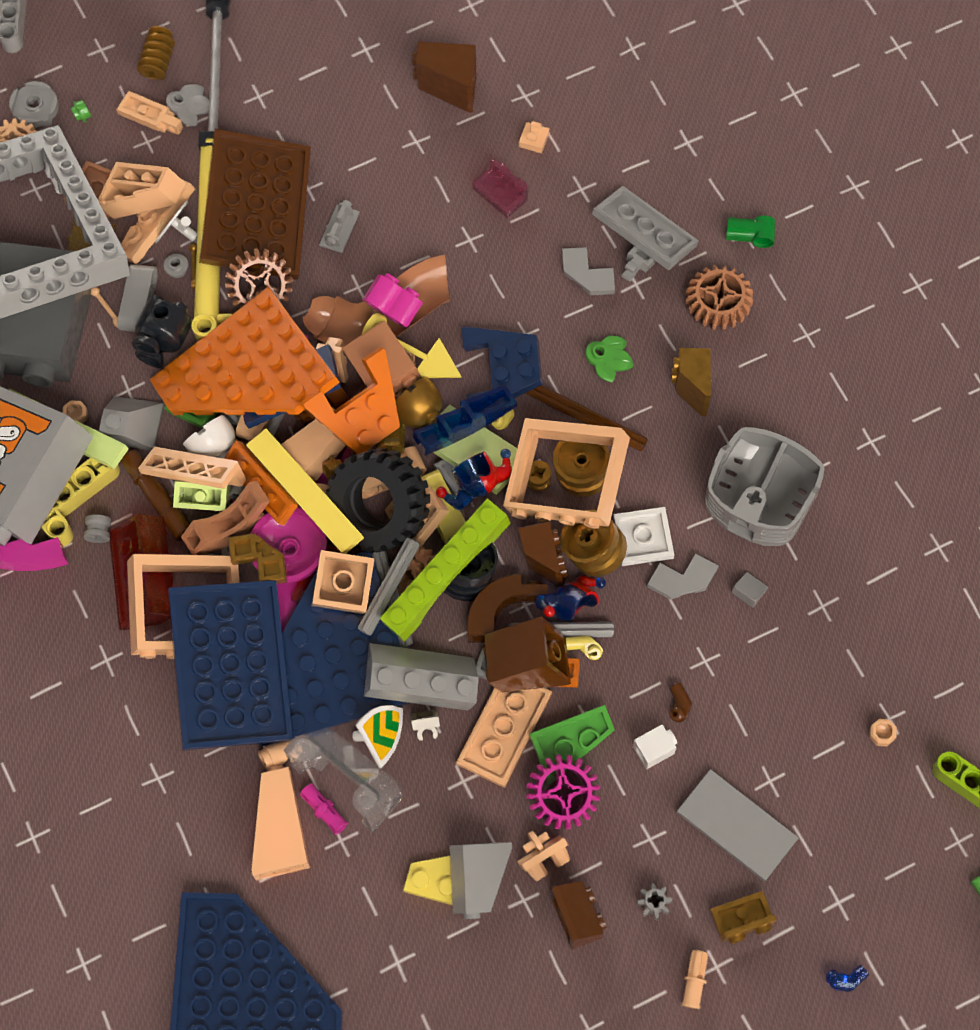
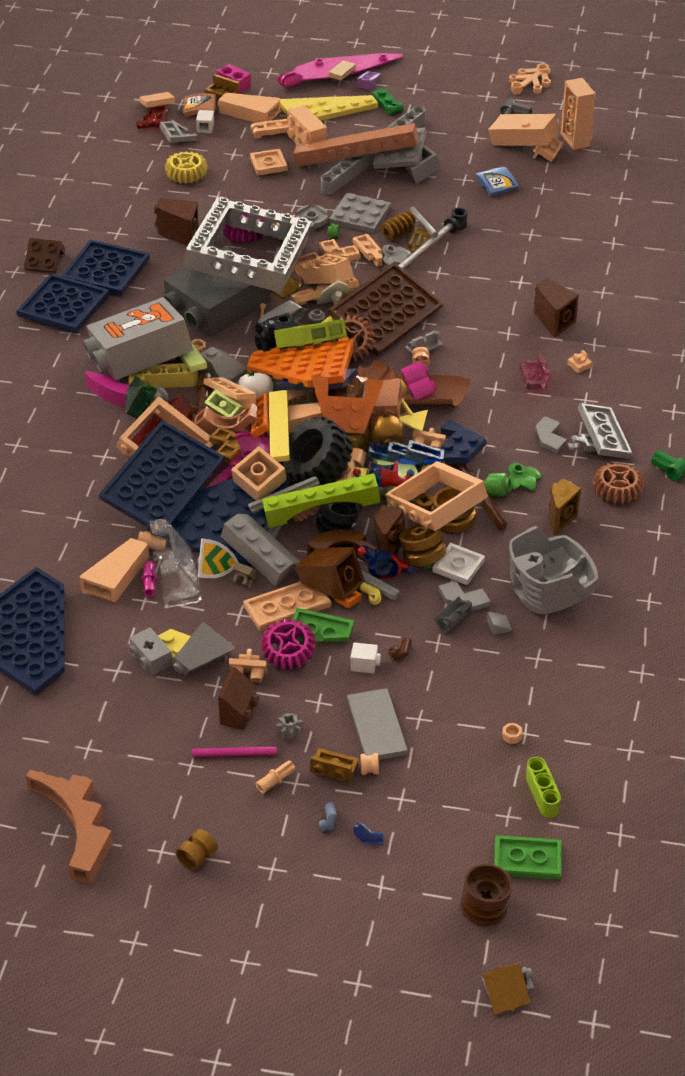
camera: 35 degrees right, 25 degrees down
none -> clear green slope [125,376,158,419]
none -> light grey brick [129,627,172,675]
none -> dark pink bar [191,747,277,757]
none -> lime slope [274,319,347,348]
none -> light nougat tile [319,239,361,261]
none -> sand blue arm [319,802,337,832]
none -> light grey plate [329,193,391,234]
none -> light nougat wheel [360,753,379,776]
none -> light grey bar [409,207,438,238]
none -> clear yellow tile [409,225,431,250]
none -> light nougat wheel [412,347,430,366]
none -> light nougat hips [412,428,446,451]
none -> dark grey hinge [433,596,472,635]
none -> bright green head [484,473,512,497]

